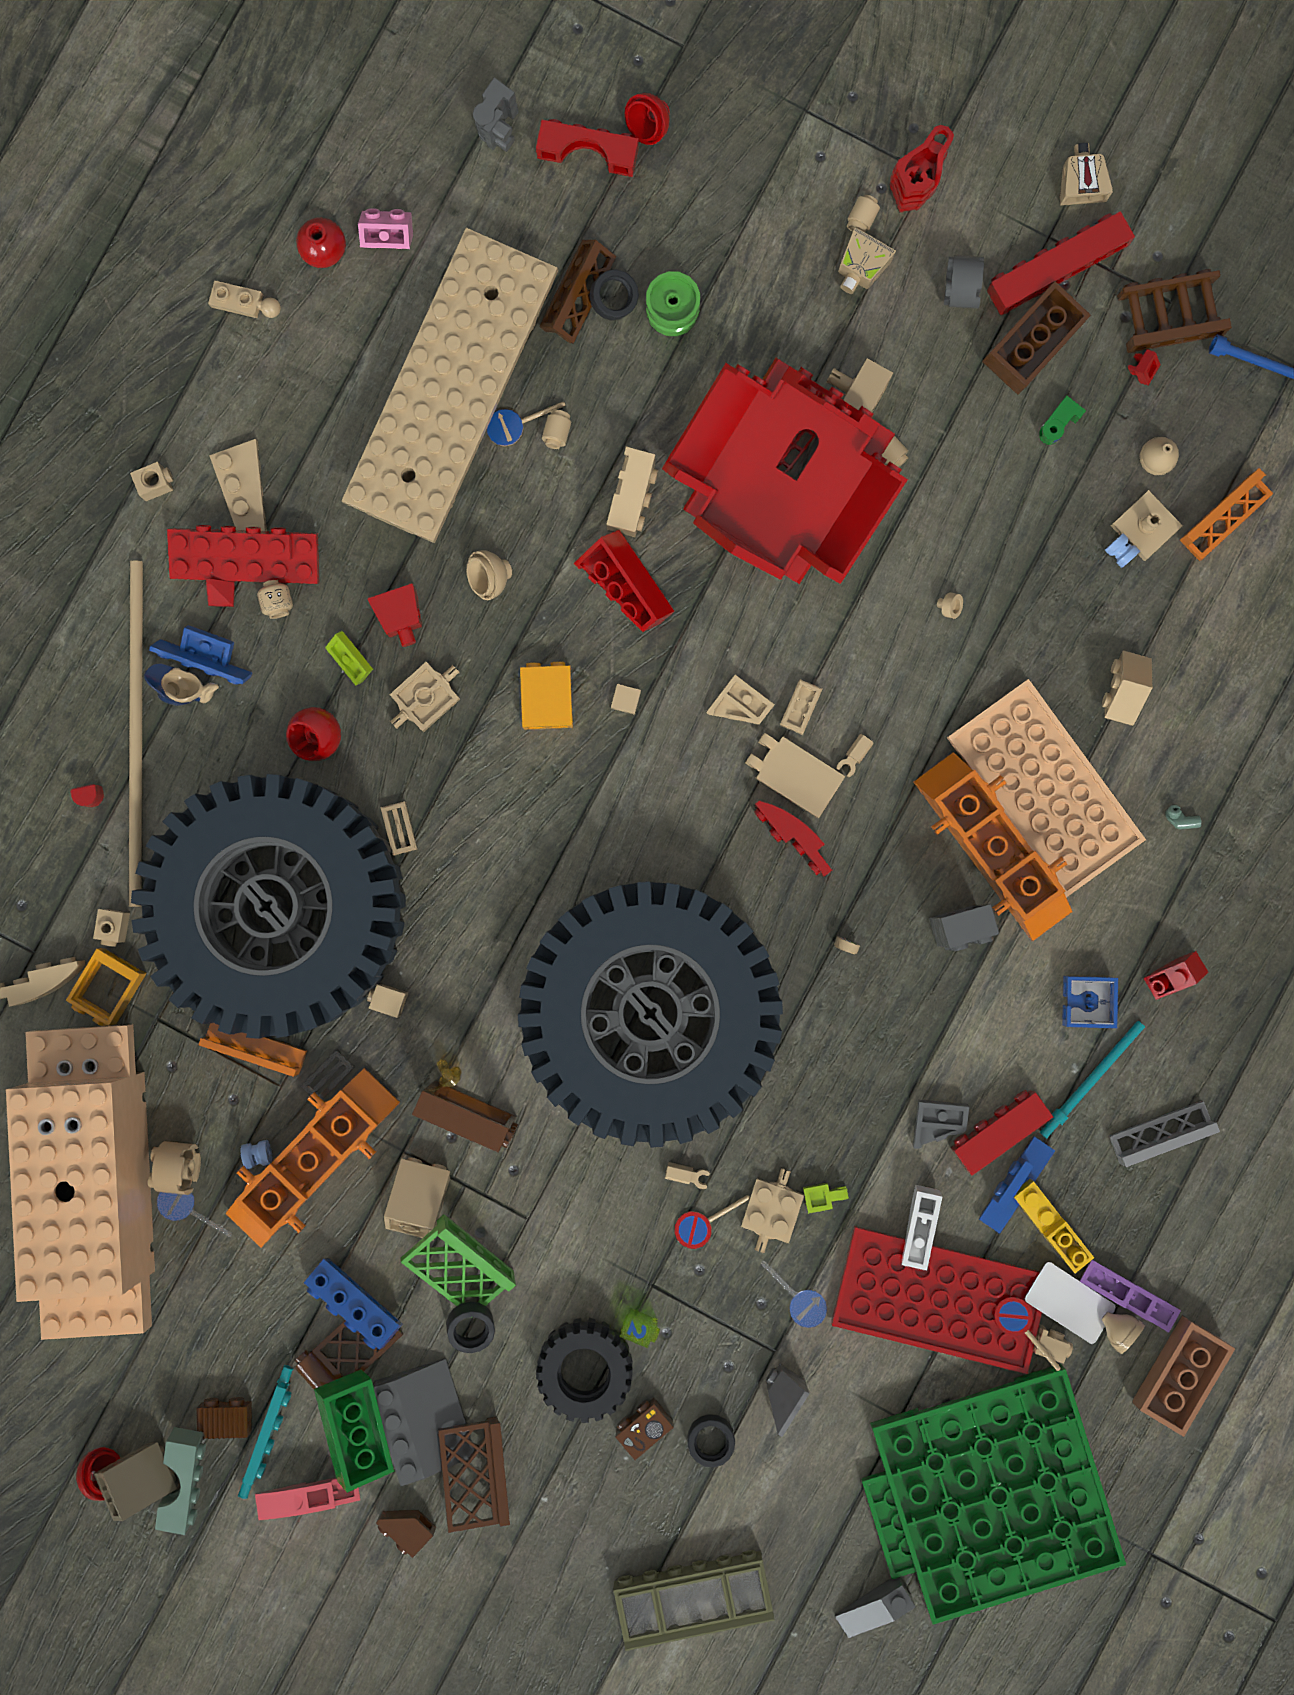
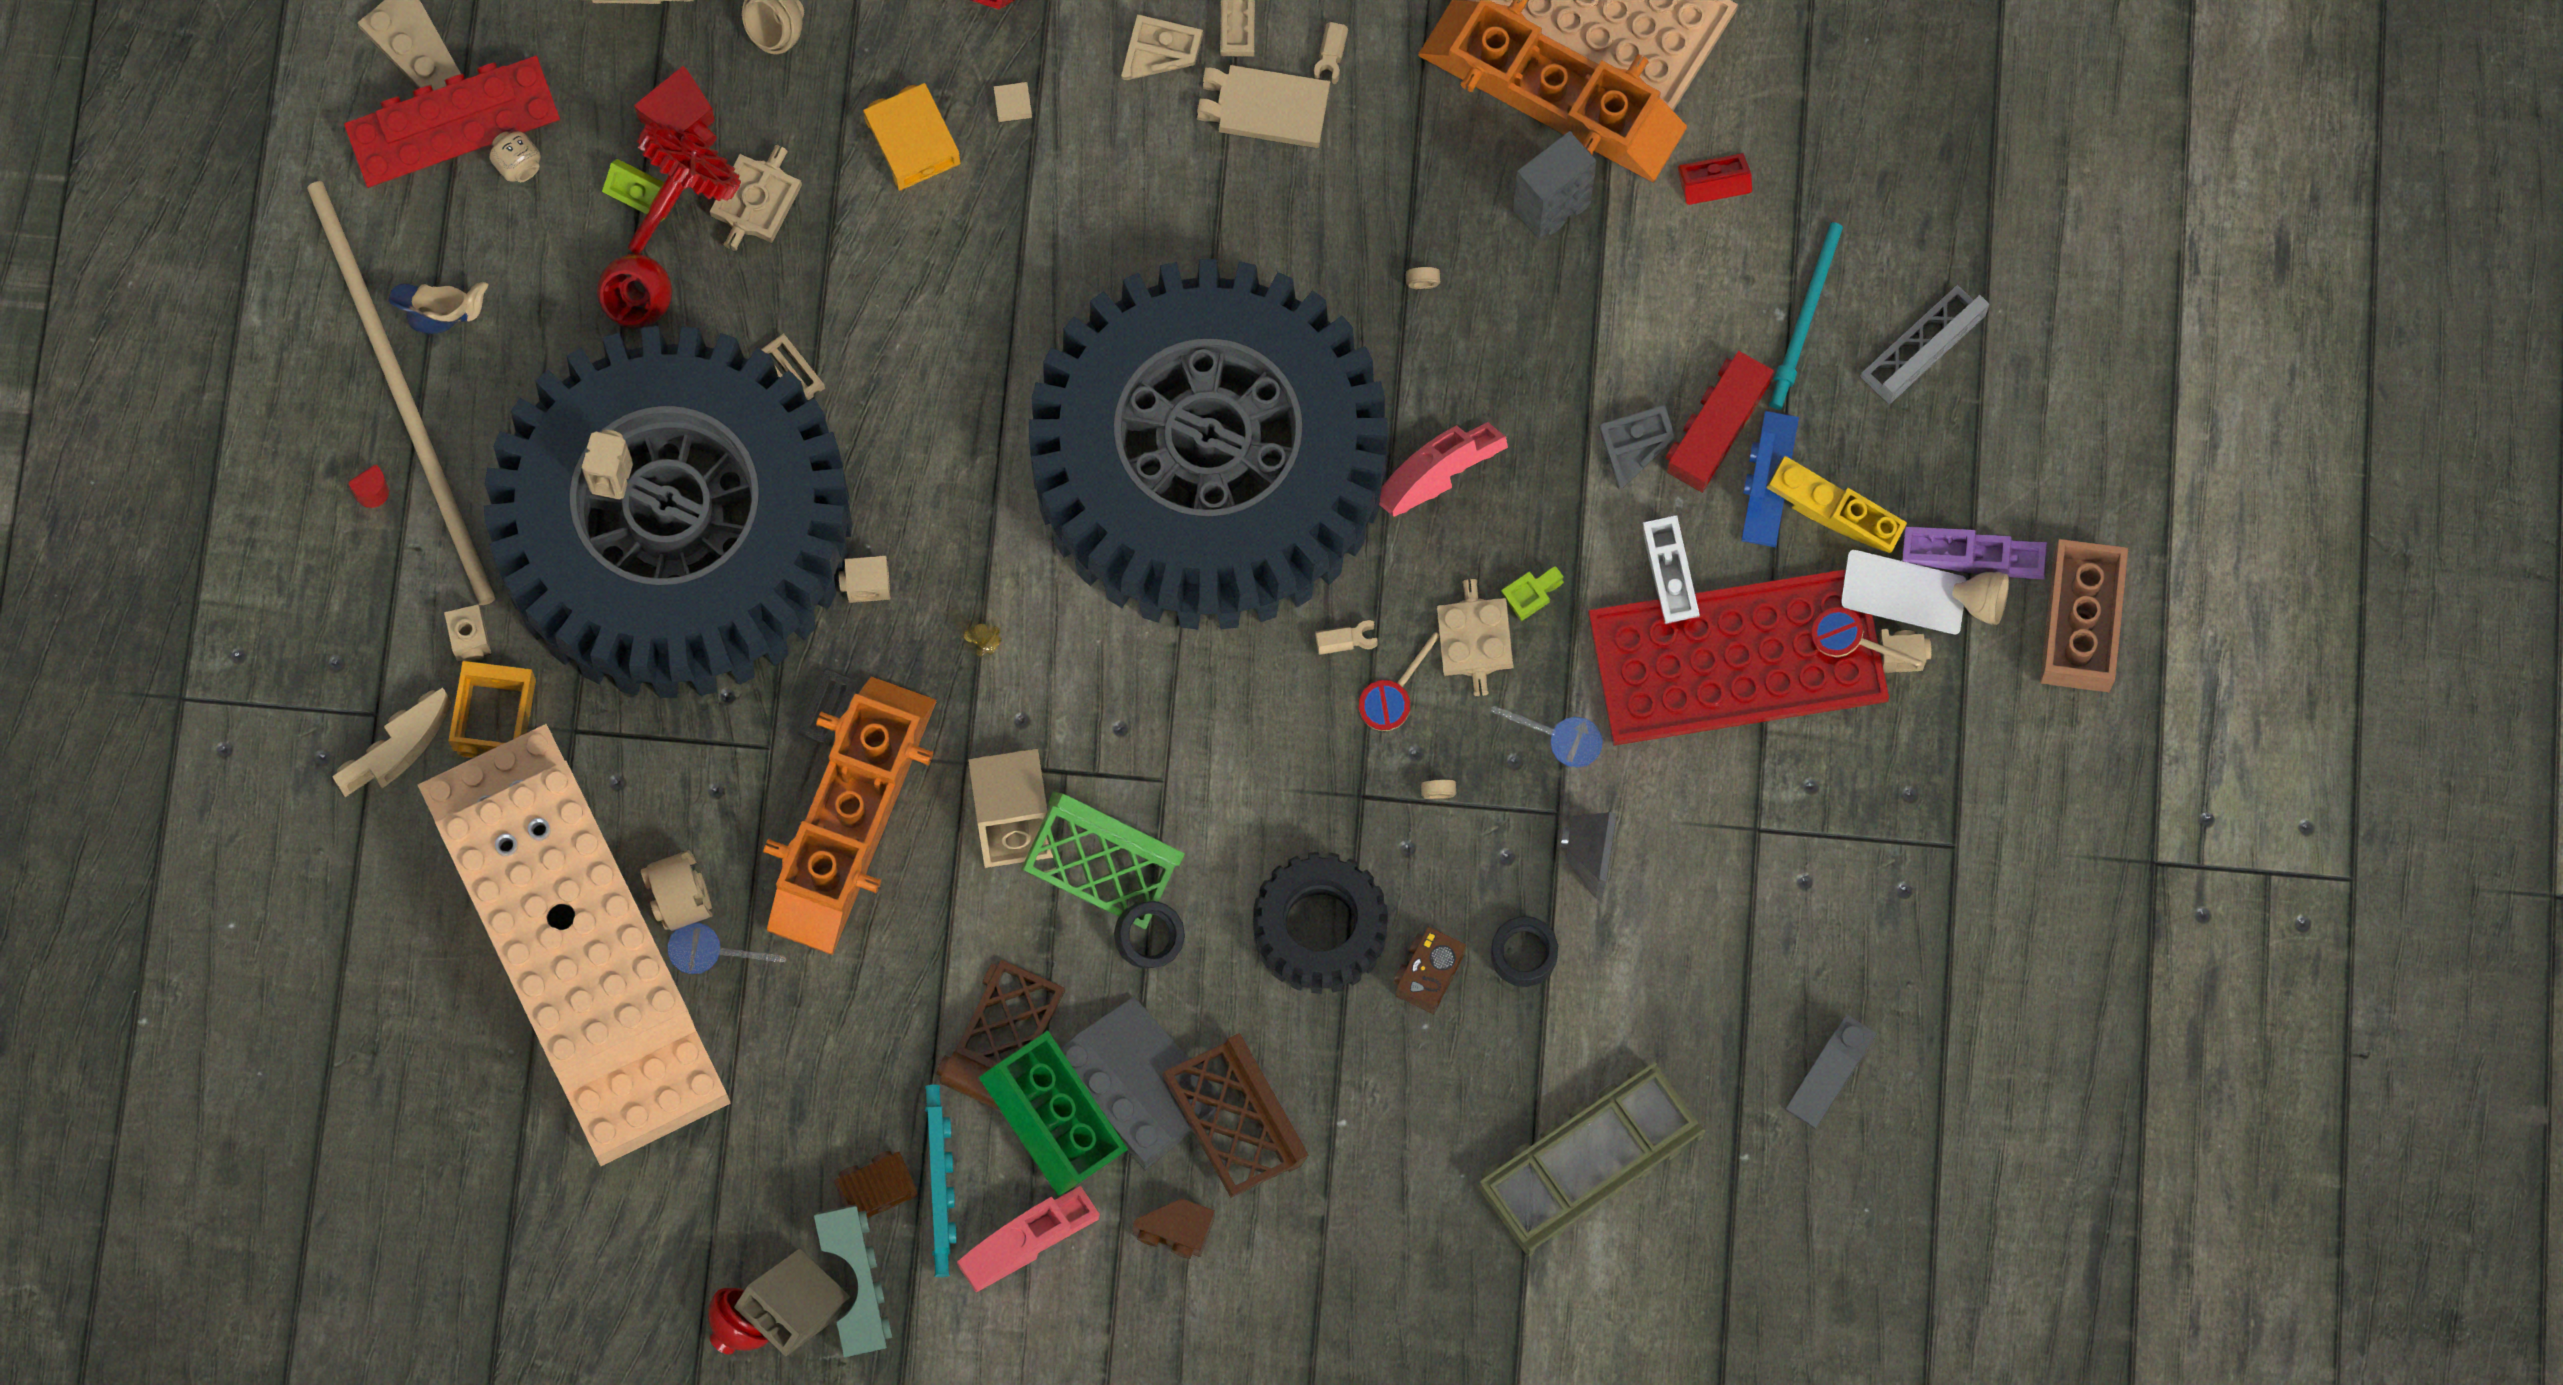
camera: 25 degrees left, 15 degrees down
tan brick [130,462,174,501] -> none
blue bracket [149,625,252,684] -> none
orange fence [198,1023,307,1077] -> none
red slope [206,579,235,607] -> none
light blue wheel [241,1140,272,1169] -> none
blue brick [304,1258,403,1350] -> none
reddish brown window [412,1081,518,1153] -> none
clear neon green brick [620,1308,660,1348] -> none
red slope [754,801,832,877] -> none
green plate [861,1364,1126,1625] -> none
piece [1062,976,1118,1028] -> none
red slope [1143,951,1208,1000] -> none
none -> tan brick [582,430,633,500]
none -> red gear [628,122,741,254]
none -> coral slope [1379,422,1508,517]
none -> tan tile [1421,780,1456,799]
none -> red slope [1677,153,1752,205]

